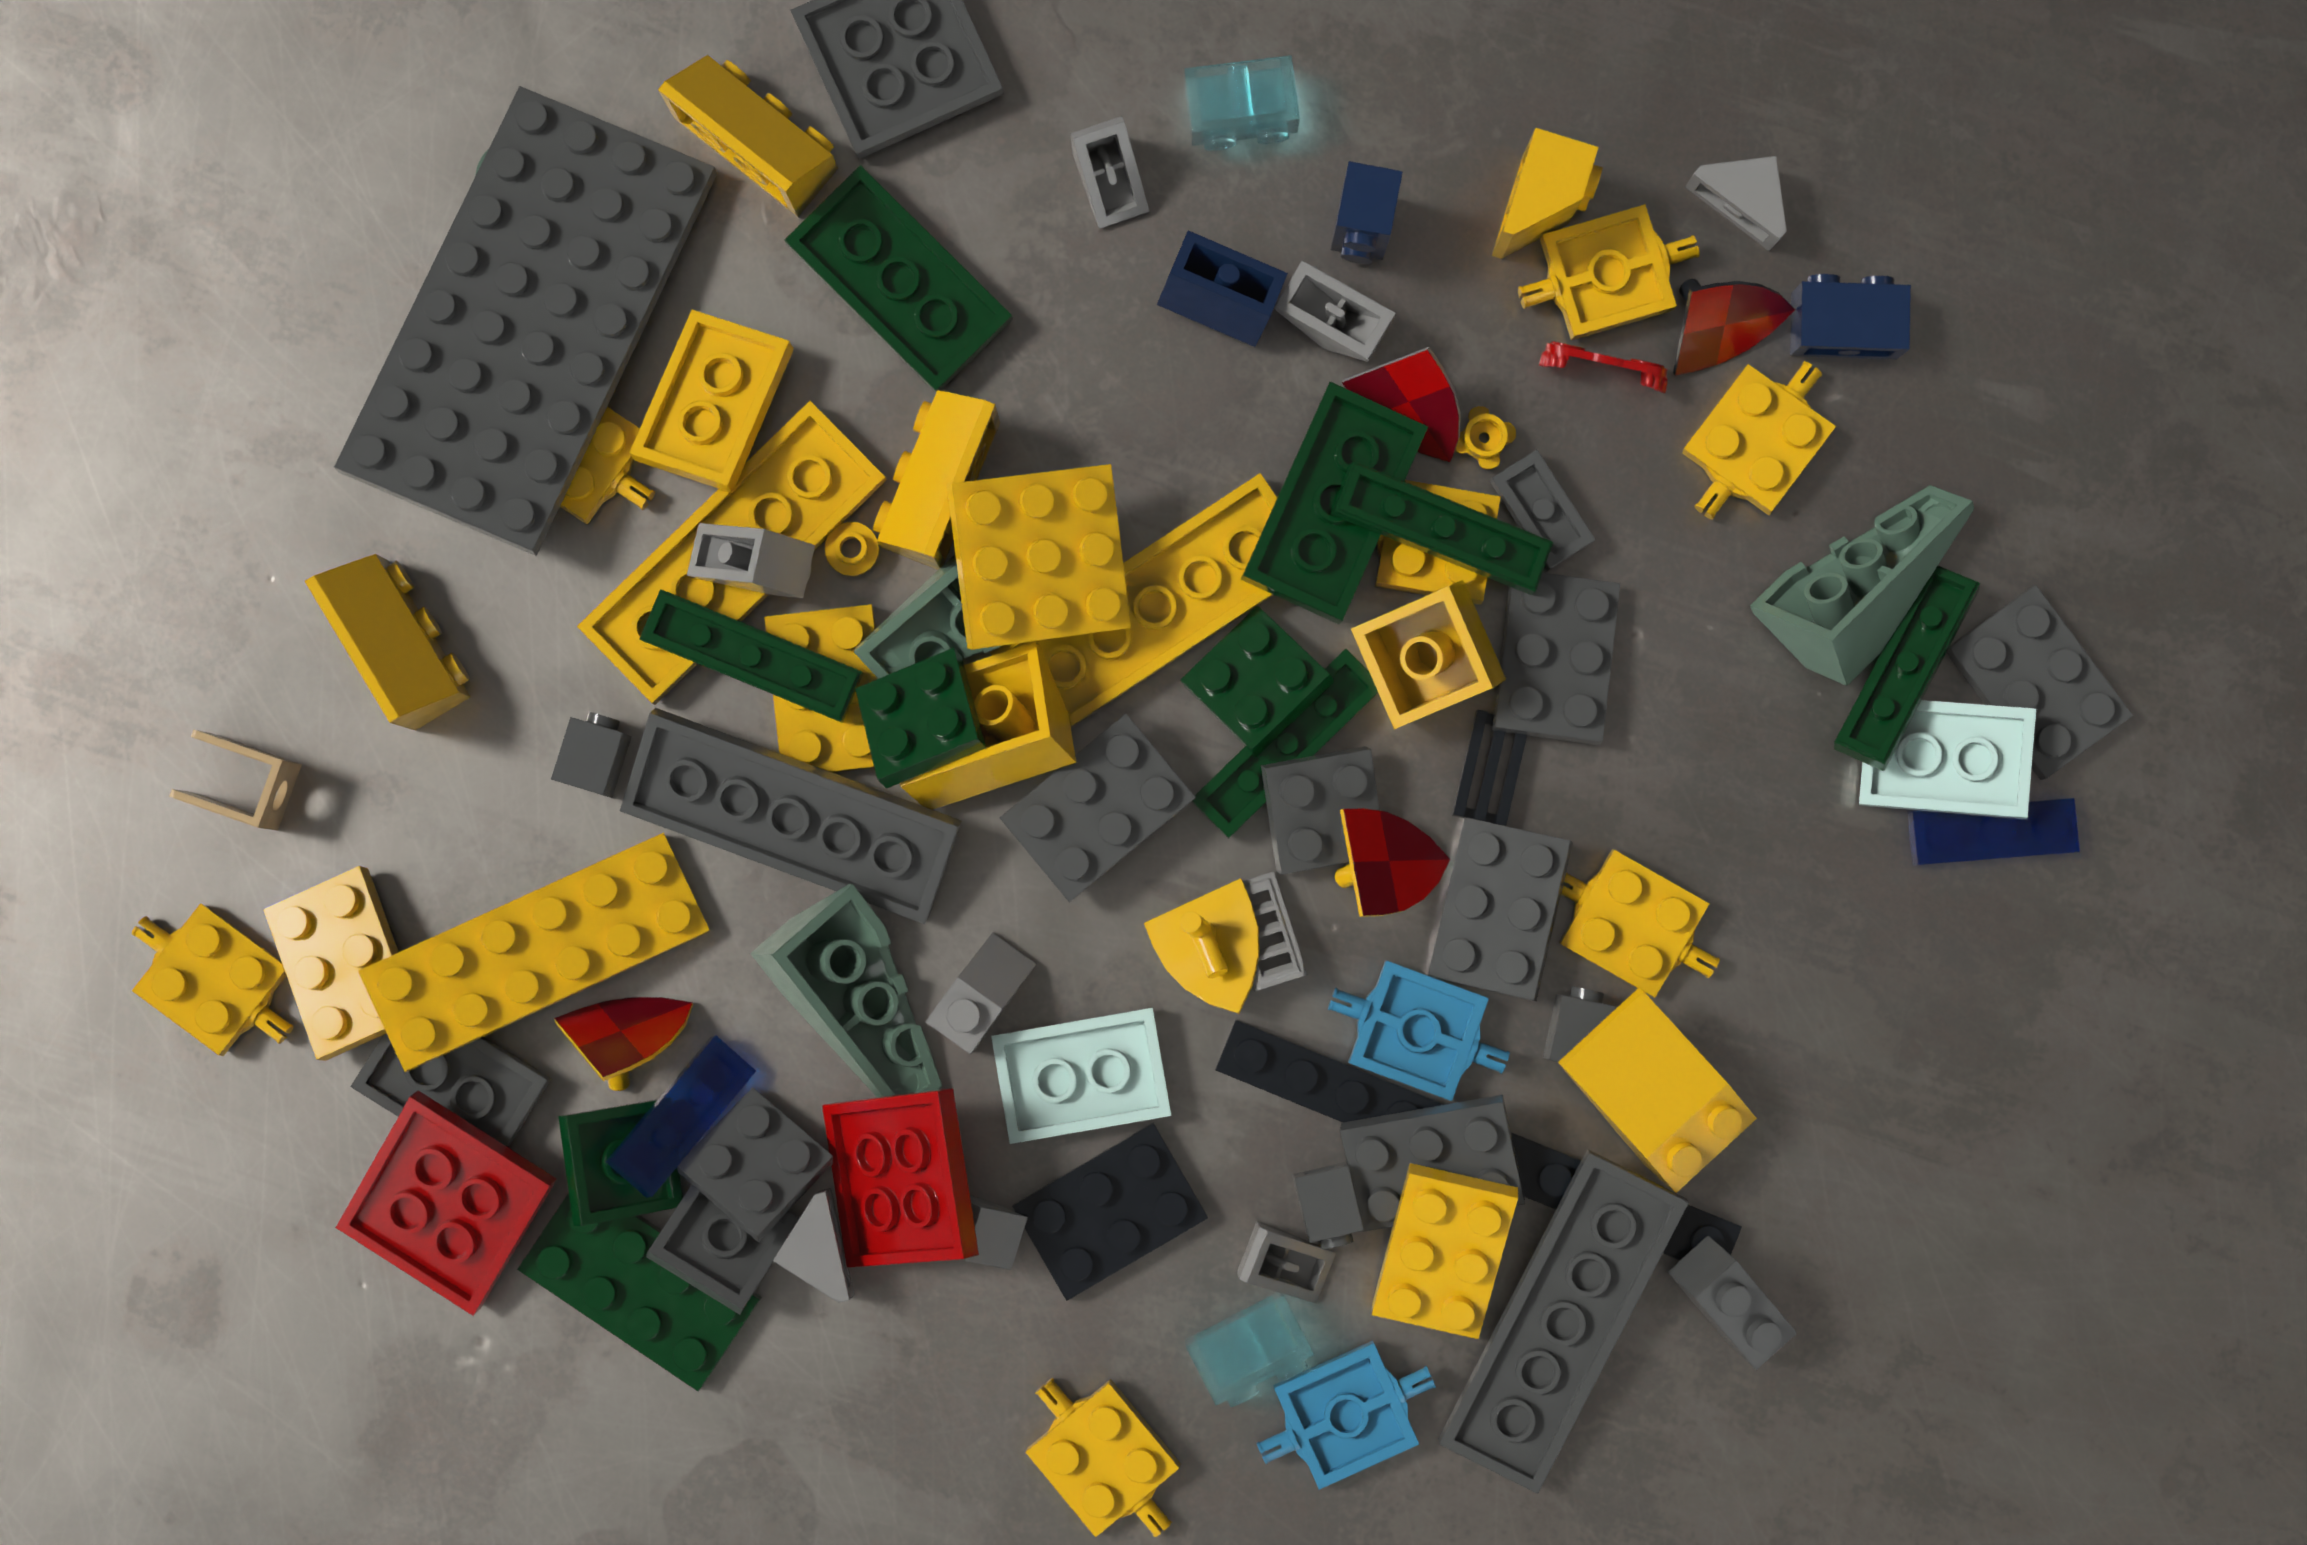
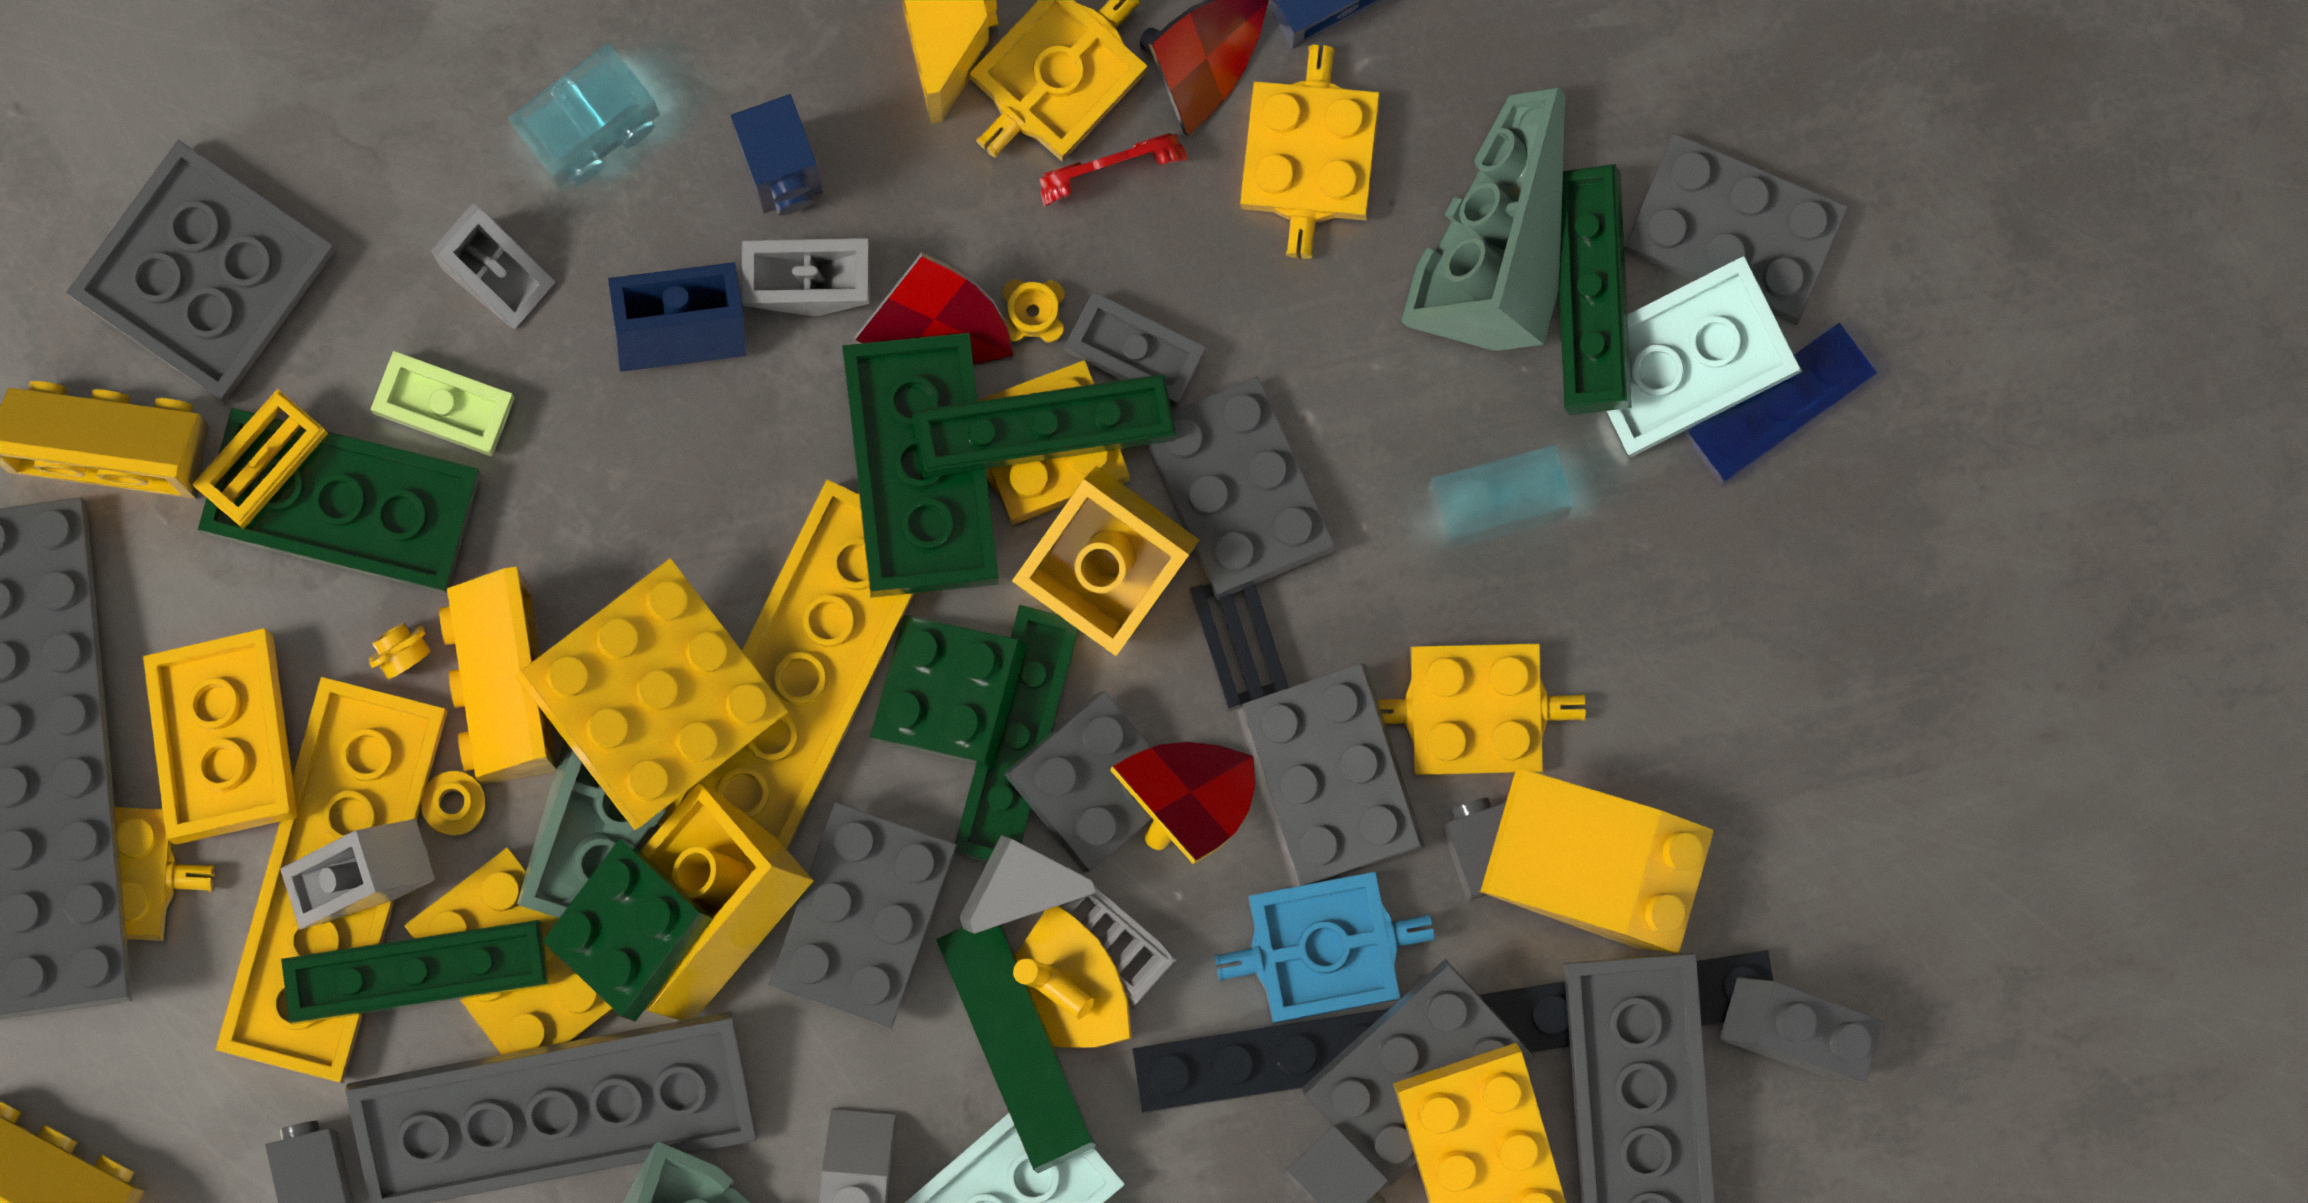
camera: 35 degrees left, 5 degrees down
none -> yellow tile [192,389,328,529]
none -> yellow plate [368,622,431,679]
none -> yellowish green plate [370,351,515,457]
none -> dark green tile [936,924,1096,1173]
none -> light grey slope [960,836,1096,934]
none -> clear light blue brick [1428,445,1573,551]

